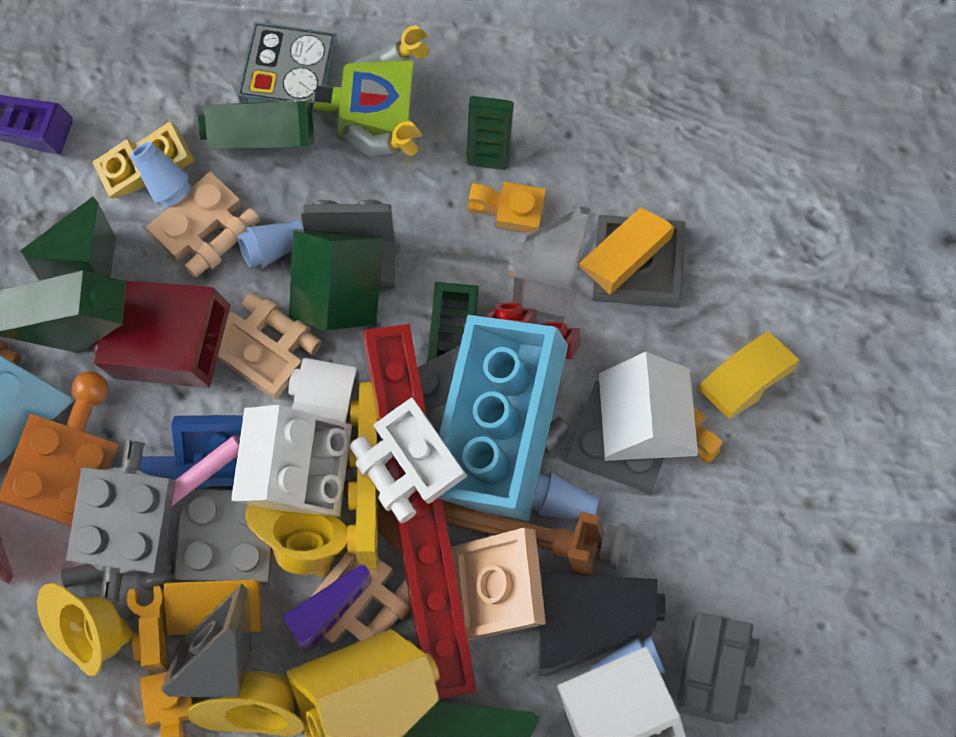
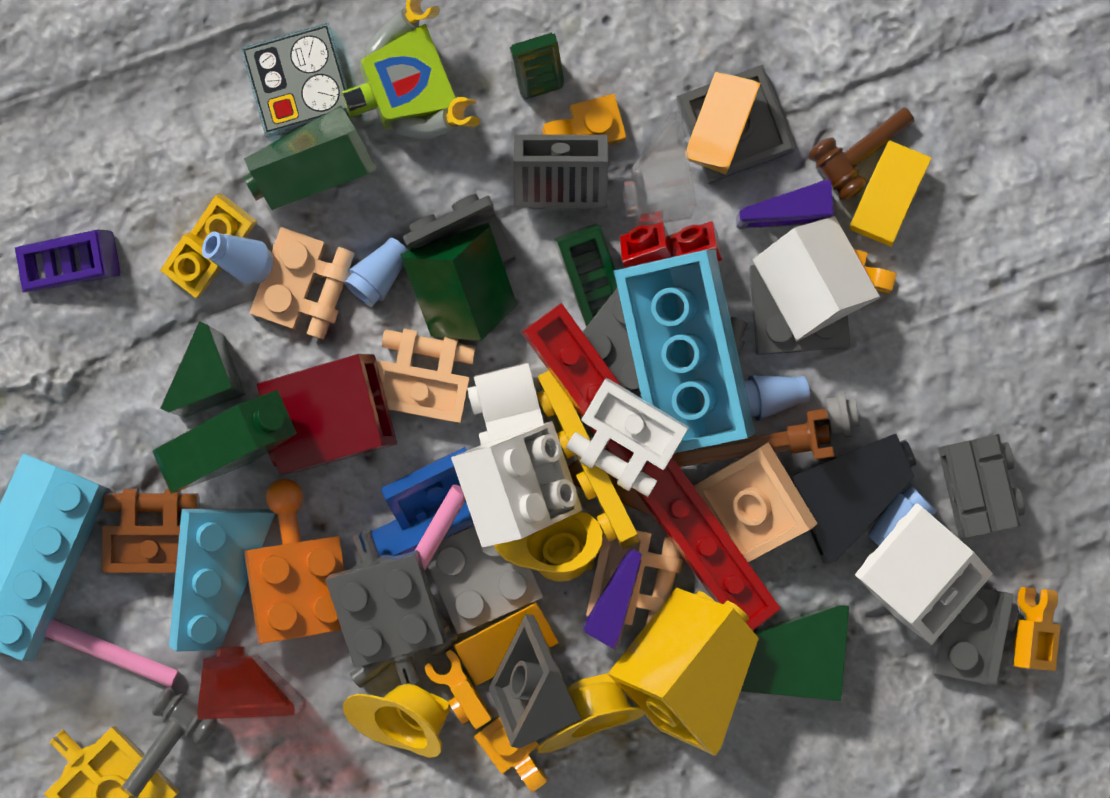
camera: 25 degrees left, 15 degrees up
none -> dark grey brick [513,135,608,210]
none -> dark purple slope [736,180,834,229]
none -> reddish brown piece [808,107,915,200]

